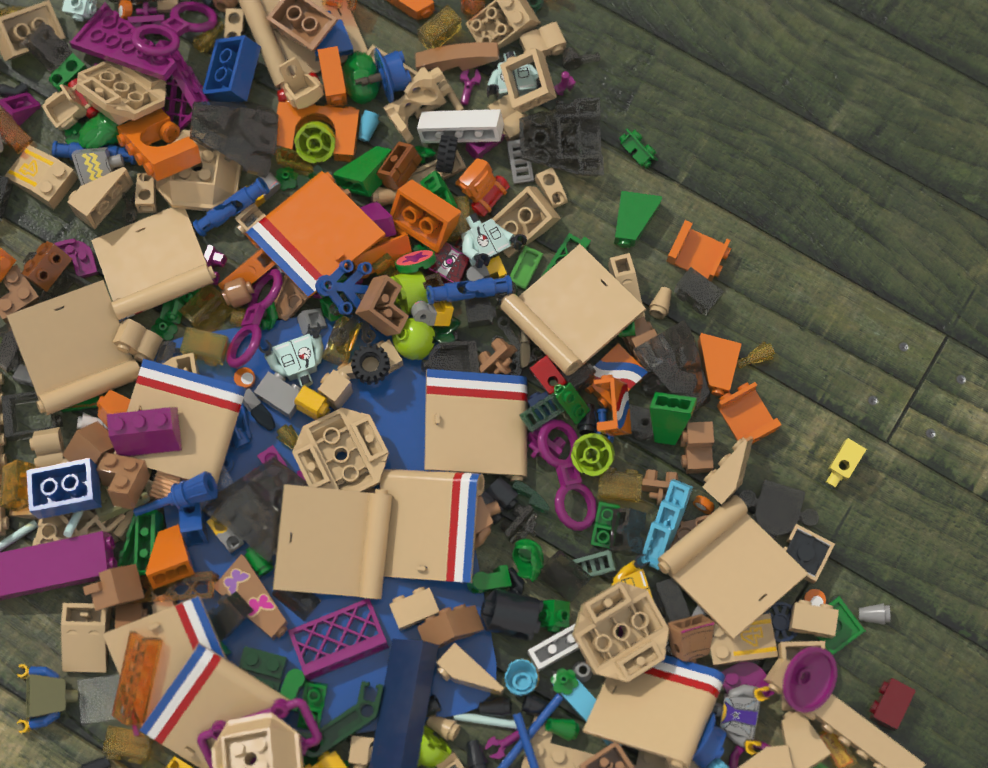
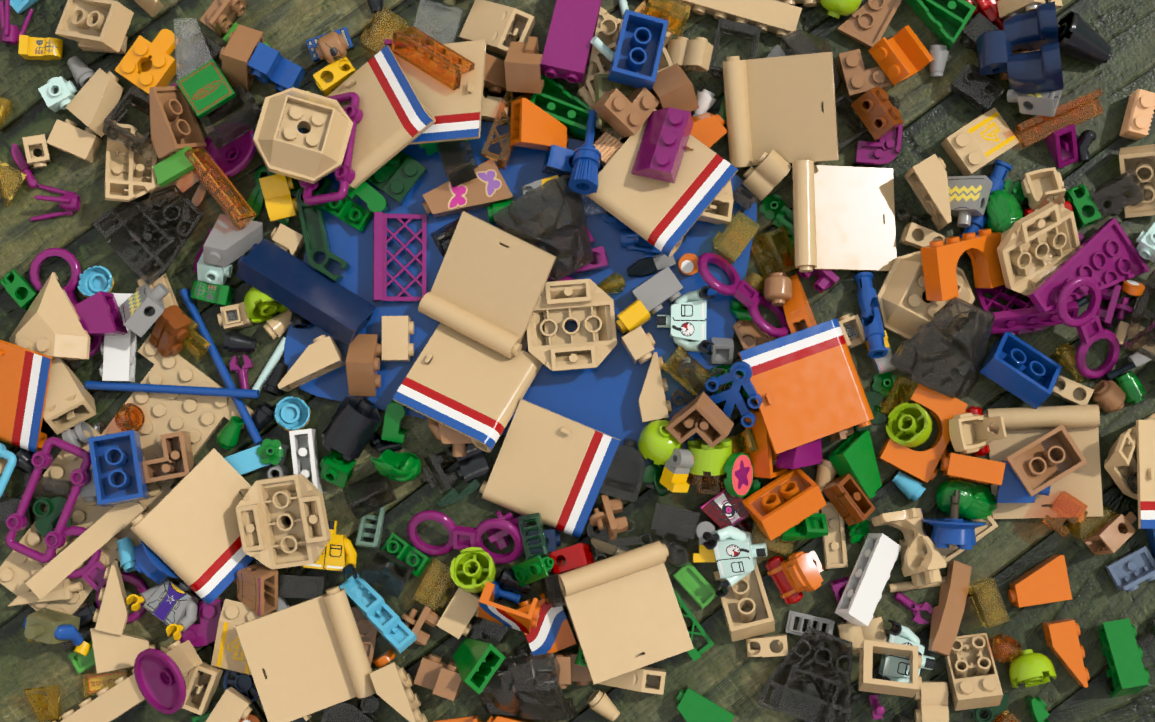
camera: 120 degrees right, 10 degrees up
orange tile [159,122,180,143] -> none
black tyre [351,344,390,385] -> none
blue piece [426,275,512,305] -> none
black tyre [436,135,458,174] -> none
none -> tan brick [436,588,480,639]

